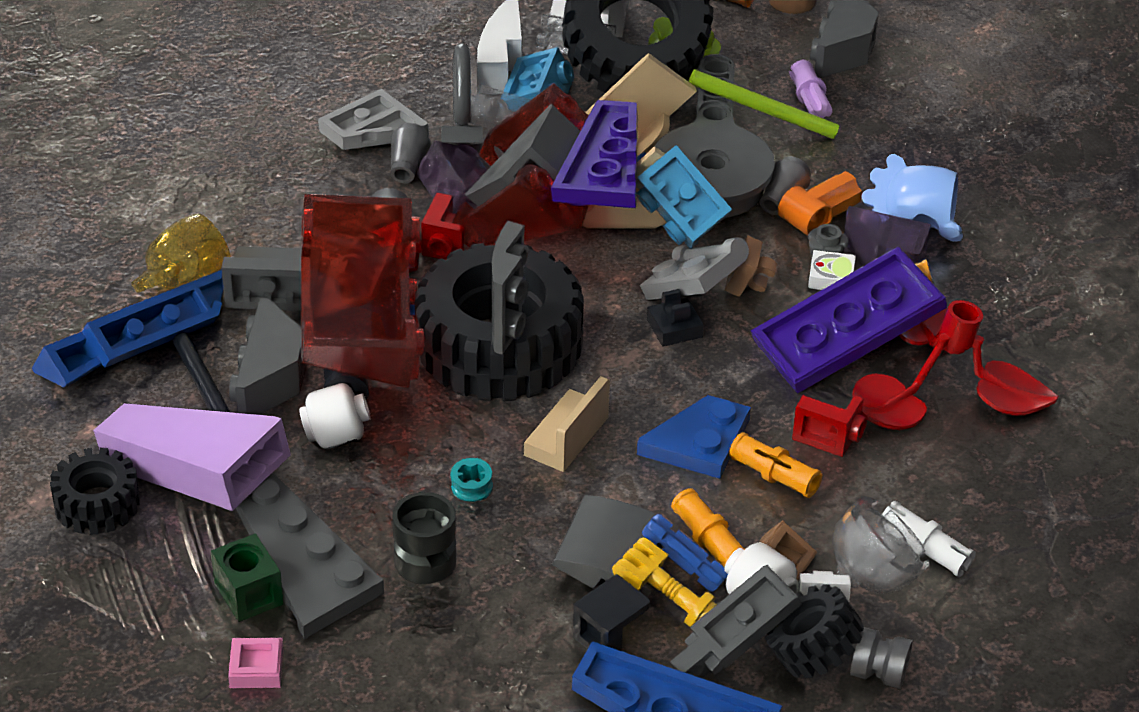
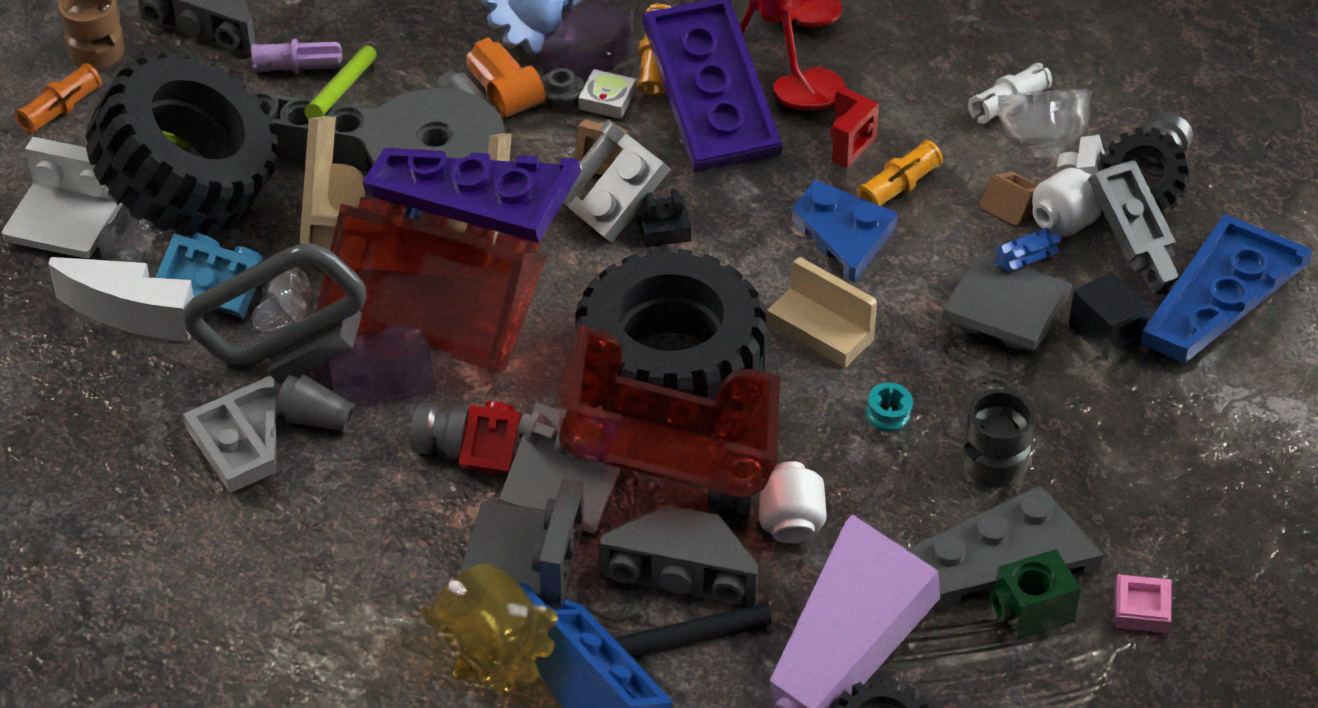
camera: 80 degrees left, 5 degrees up
red bracket [421,192,464,260] -> none
dark grey slope [465,104,580,222] -> none
dark grey slope [492,221,529,355] -> none
yellow hinge [612,538,717,627] -> none
dark azure bracket [636,145,732,249] -> none
light orange pin [671,488,745,567] -> none

